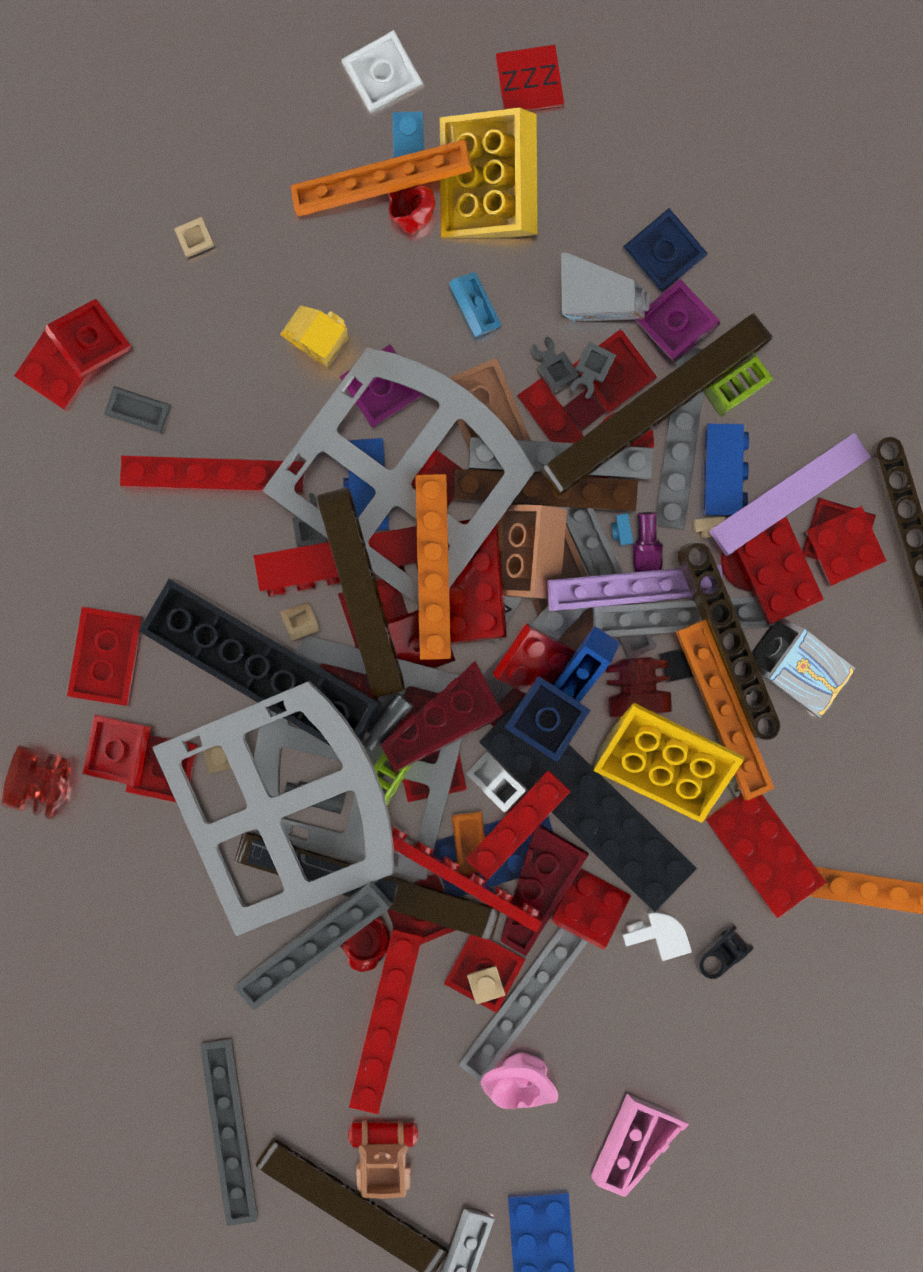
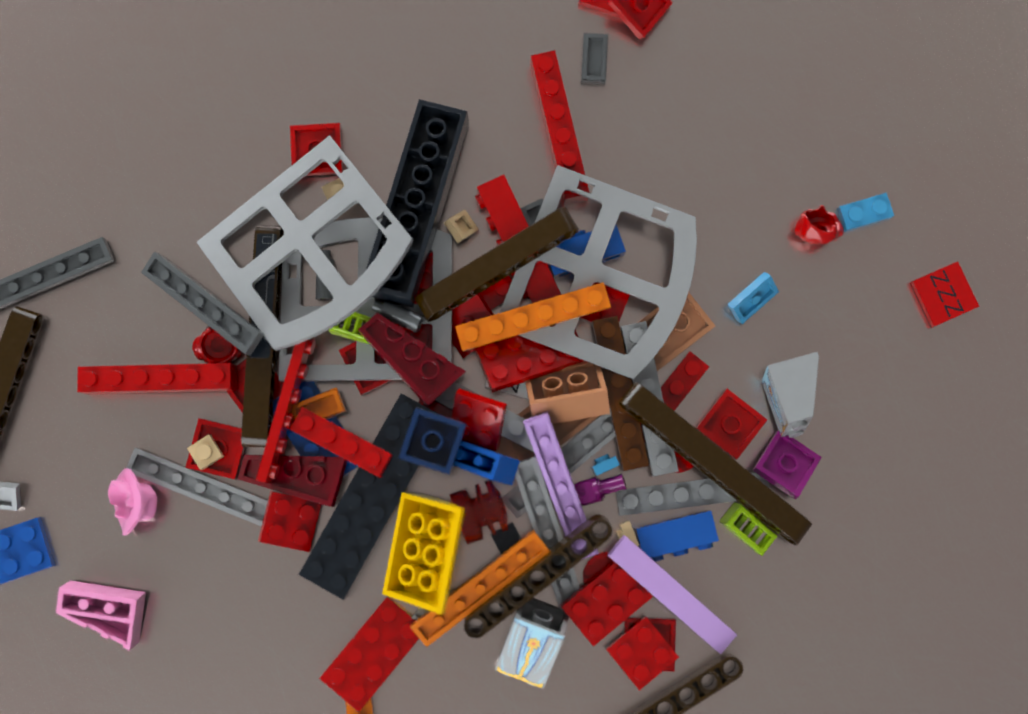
camera: 75 degrees right, 5 degrees down
clear red wheel [1,745,71,820] -> none
red plate [67,607,143,706] -> none
red tile [82,714,151,786] -> none
tan plate [174,217,214,258] -> none
yellow wedge [280,305,350,369] -> none
orange plate [290,139,472,217] -> none
magenta plate [339,344,423,428] -> none
white tile [341,30,423,114] -> none
nougat piece [348,1120,418,1199] -> none
yellow slope [439,108,538,238] -> none
white brick [466,752,528,814] -> none
dark grey plate [531,337,580,394] -> none
dark red tile [563,389,605,432] -> none
dark grey plate [570,341,616,400] -> none
white brick [621,911,692,961] -> none
dark blue tile [623,208,708,294] -> none
black piece [695,924,754,979] -> none

